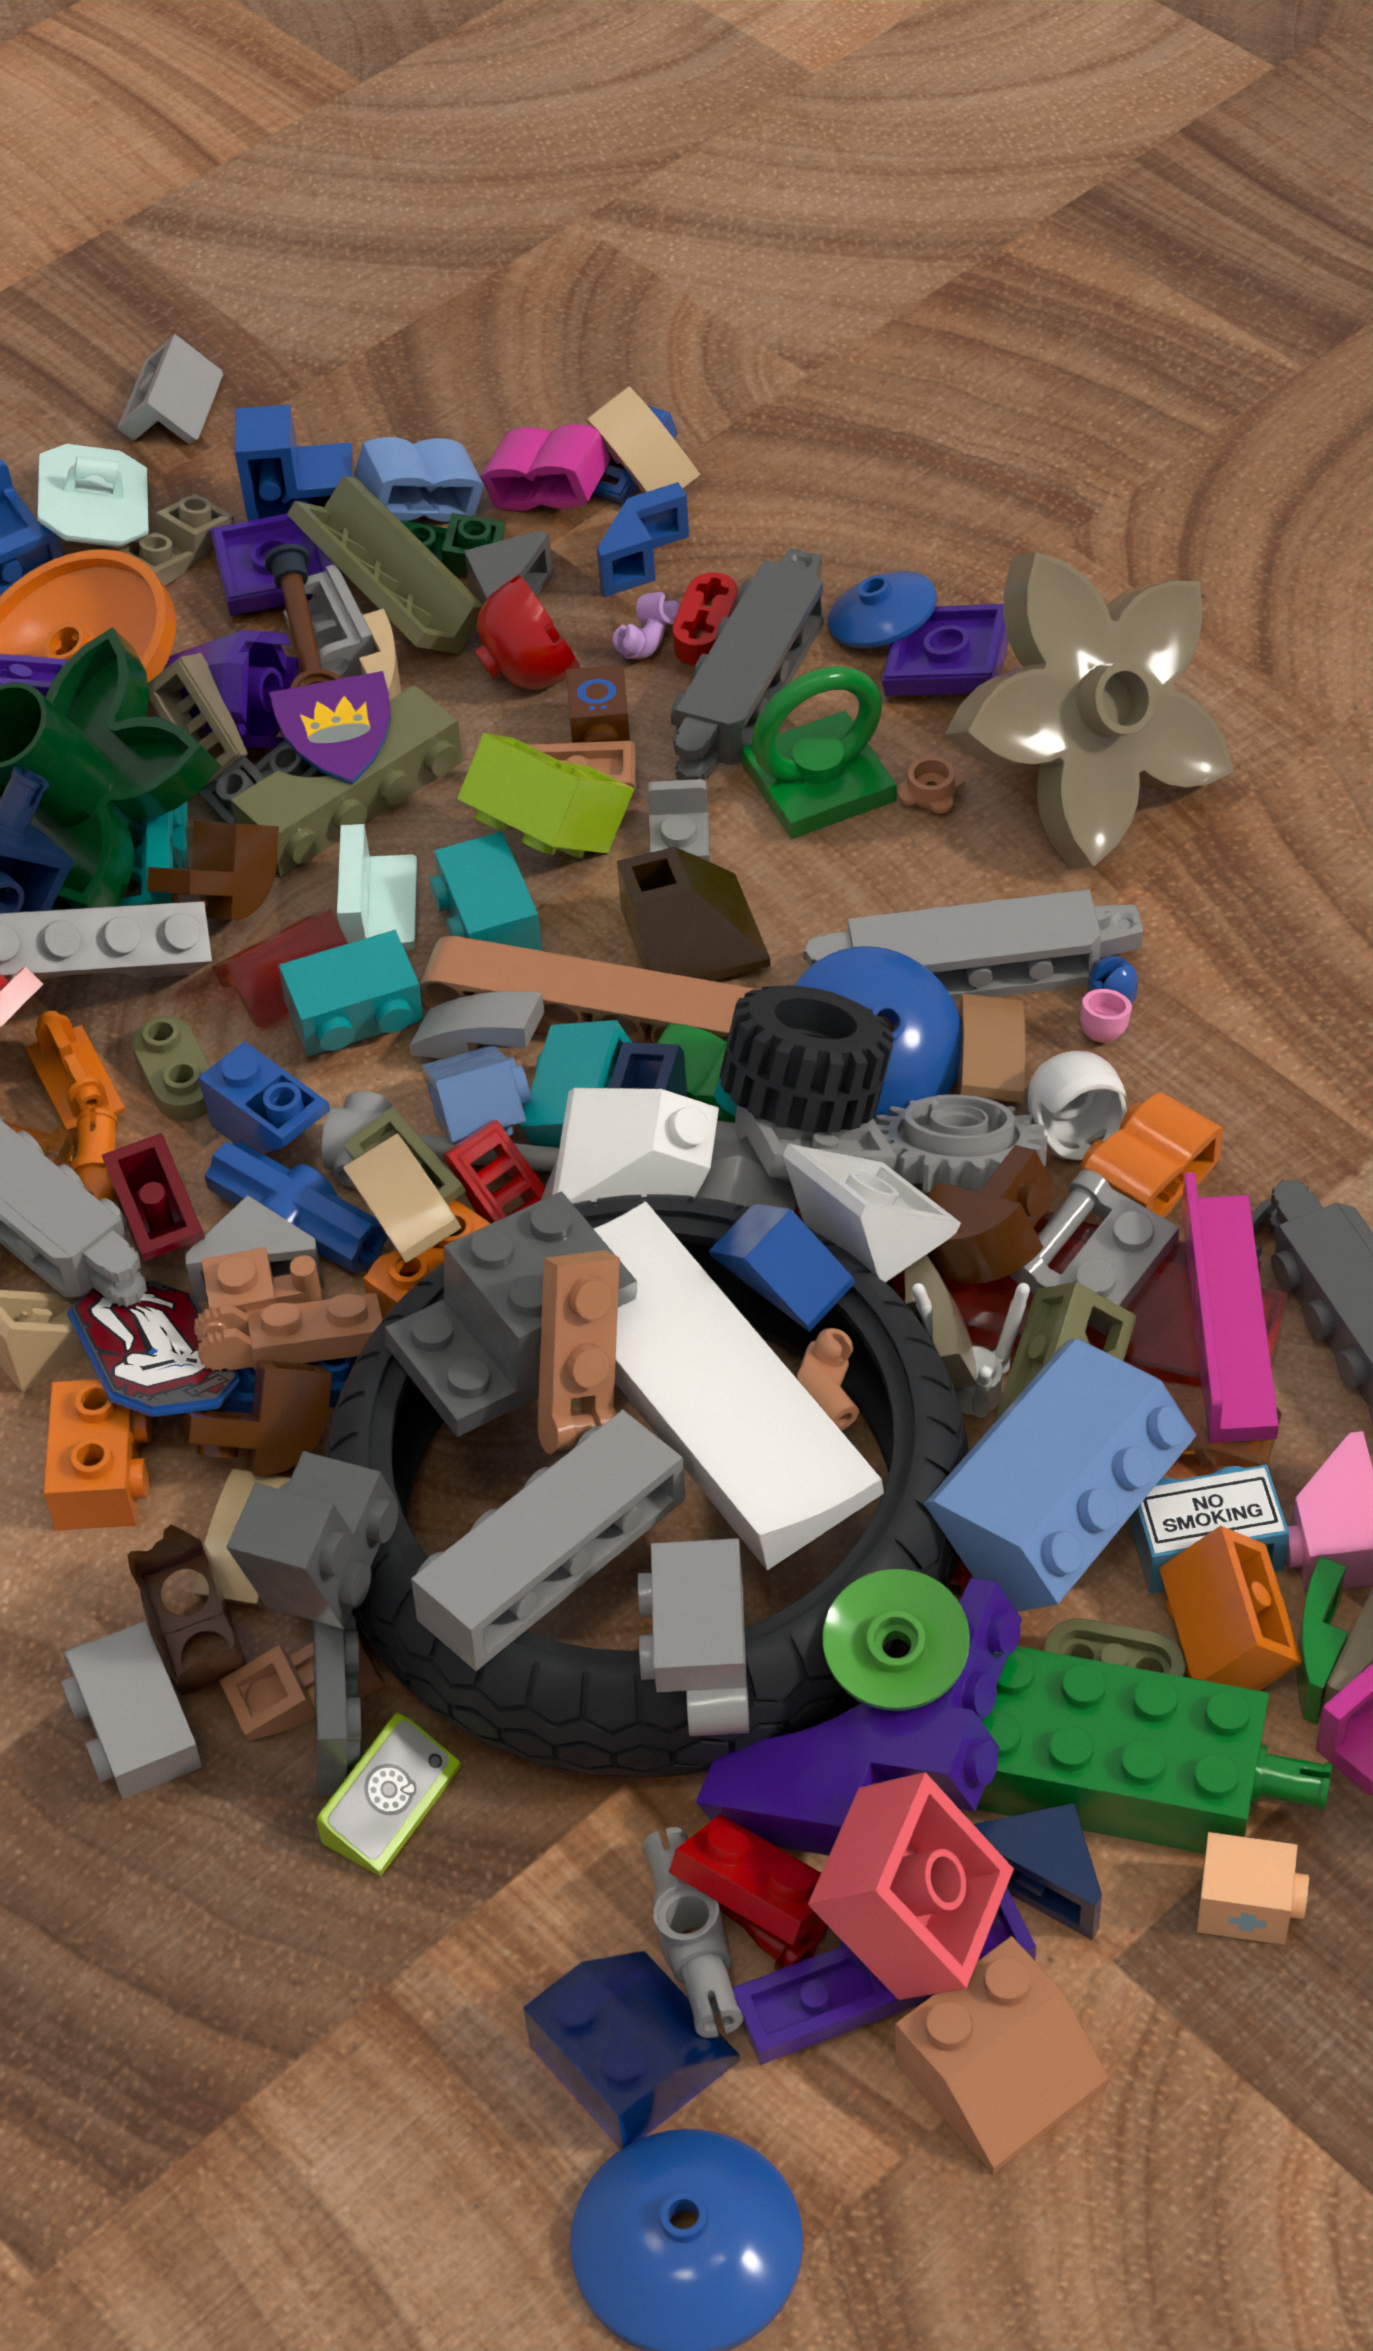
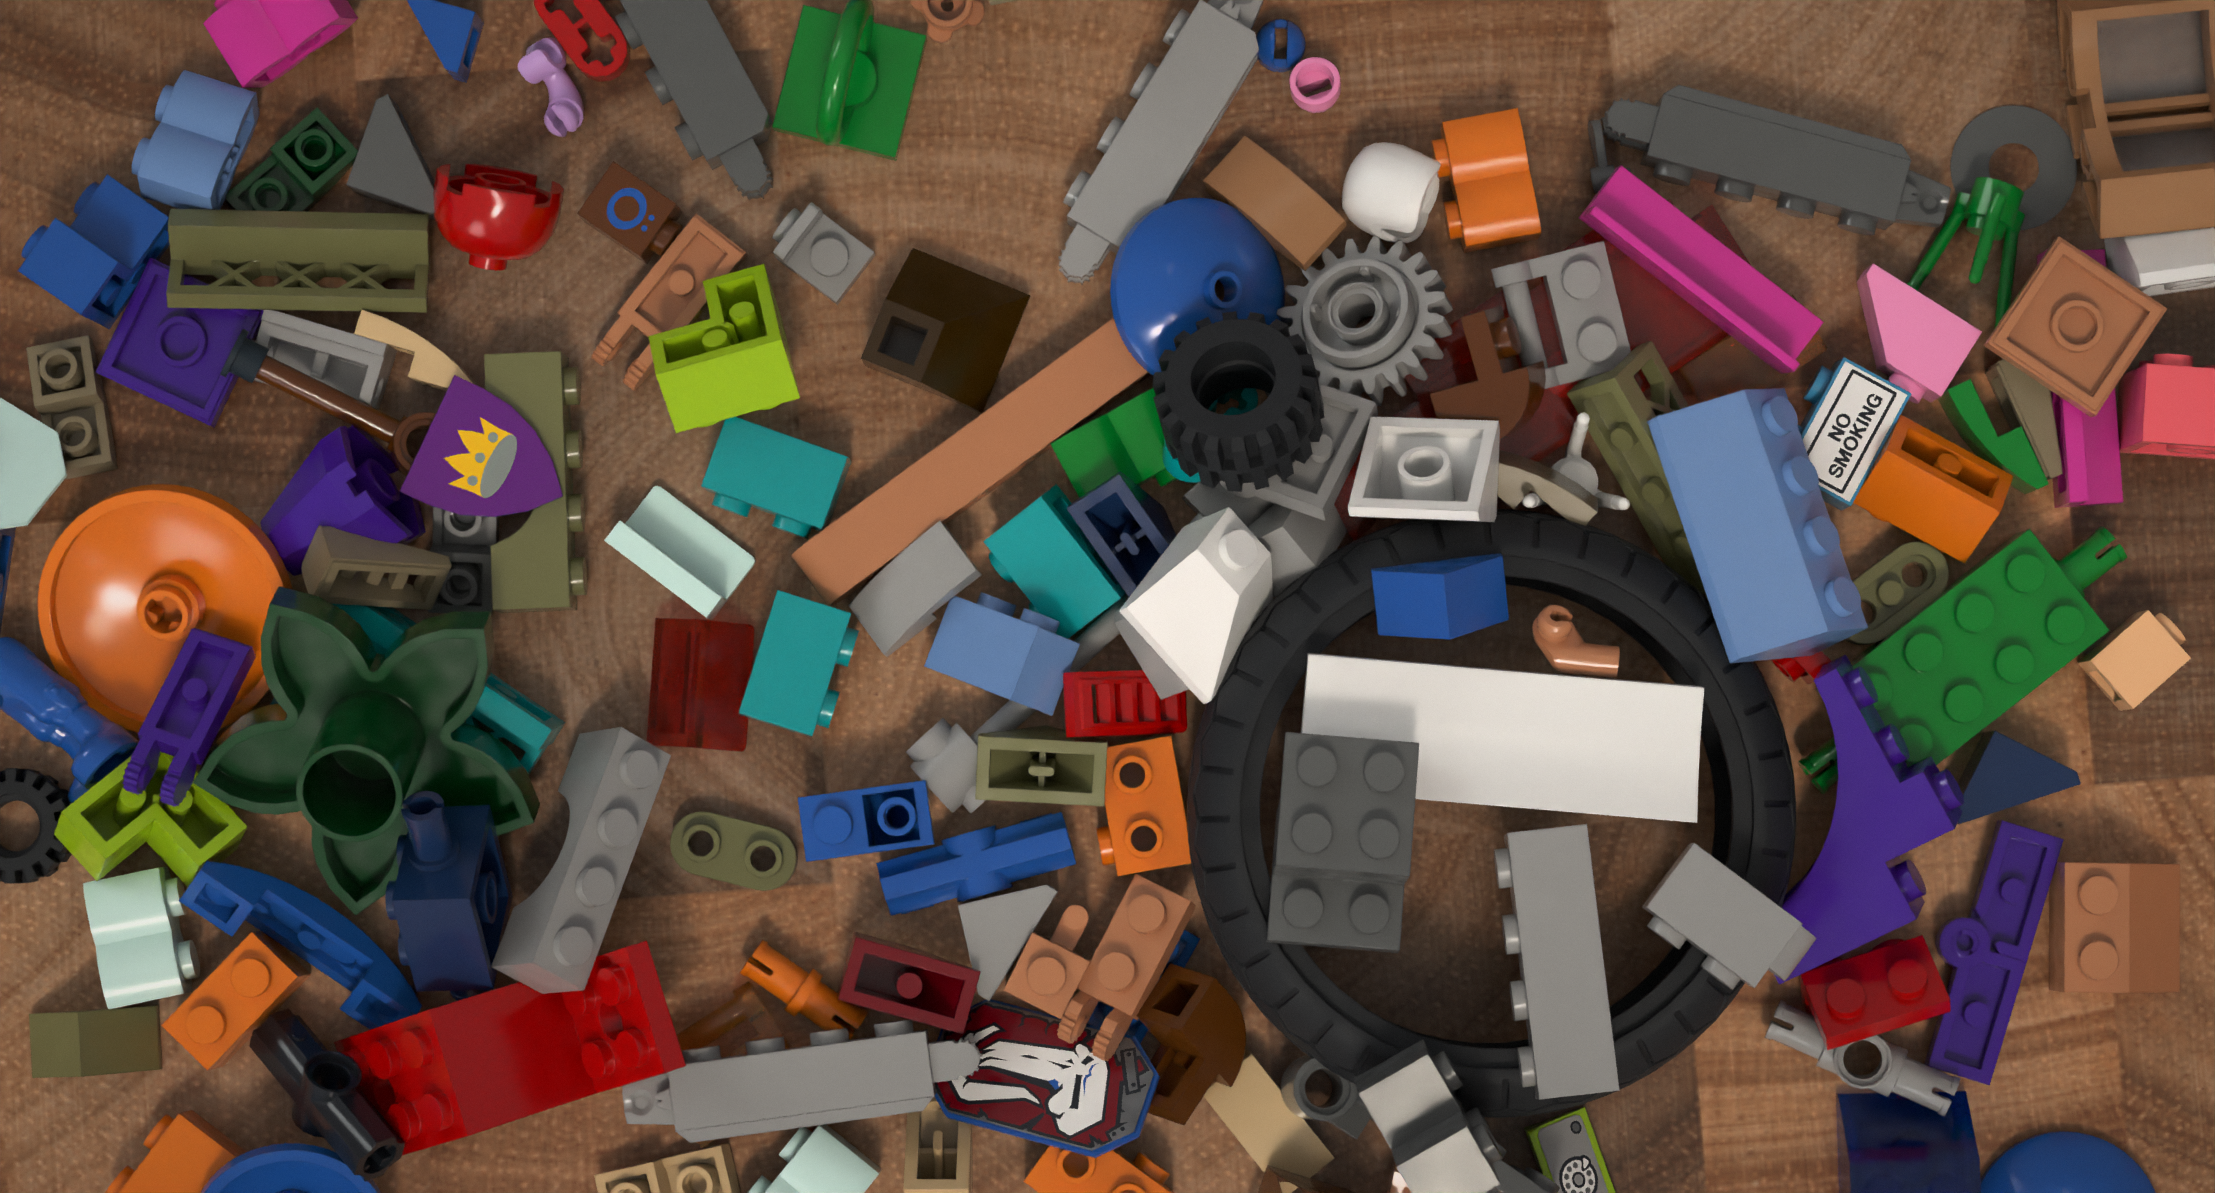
camera: 50 degrees left, 35 degrees up
orange hinge [25,1011,126,1134] -> none
reddish brown brick [147,821,279,920] -> none
tan slope [343,1133,462,1263] -> none
nougat plate [538,1250,620,1454] -> none
coral brick [808,1772,1014,2000] -> none
bright green dish [823,1569,970,1711] -> none

